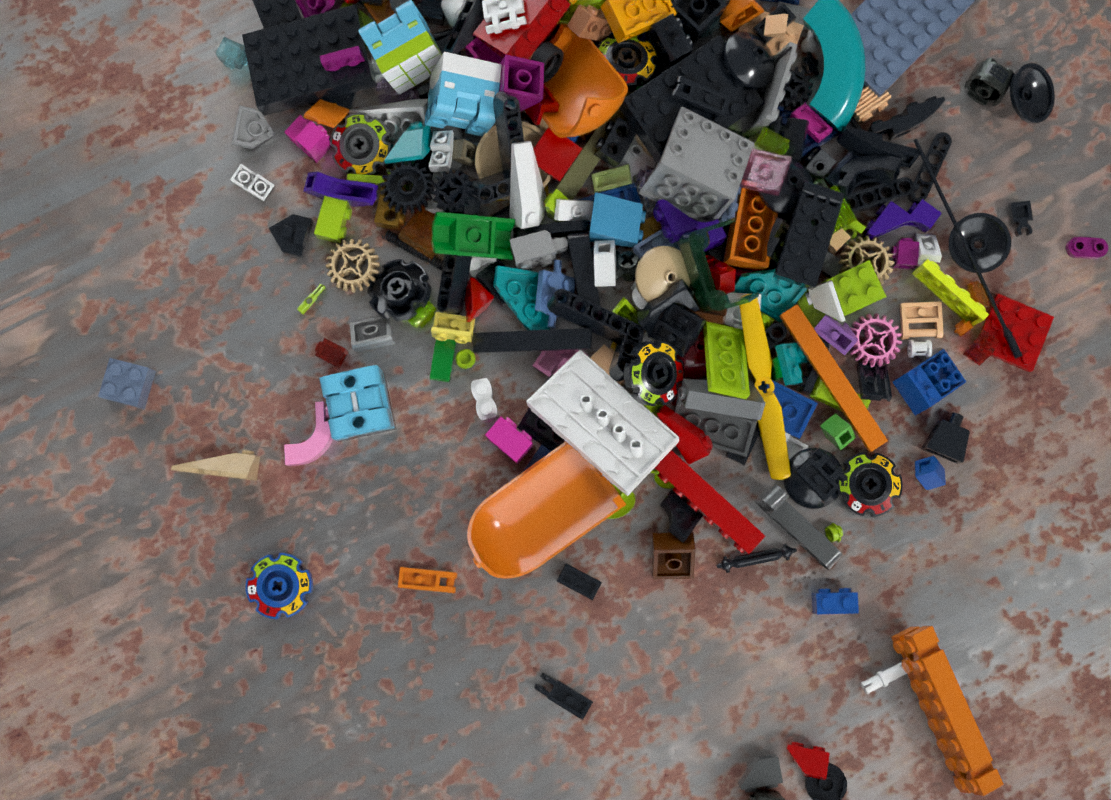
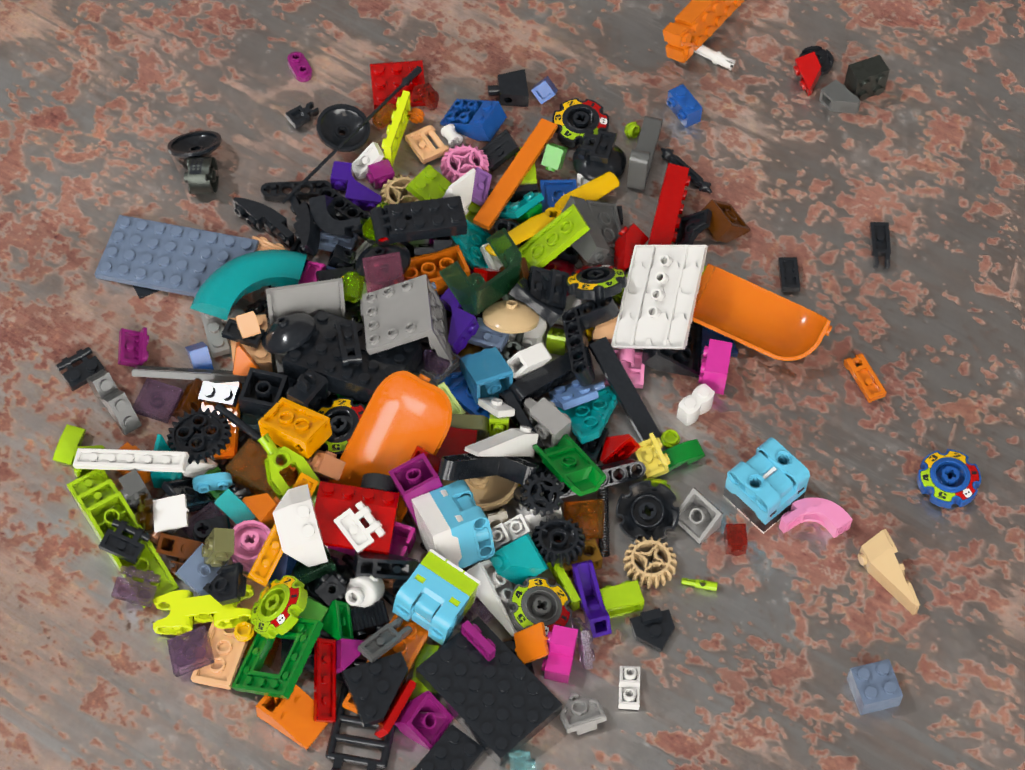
camera: 125 degrees left, 25 degrees down
none -> plate [571,617,595,670]

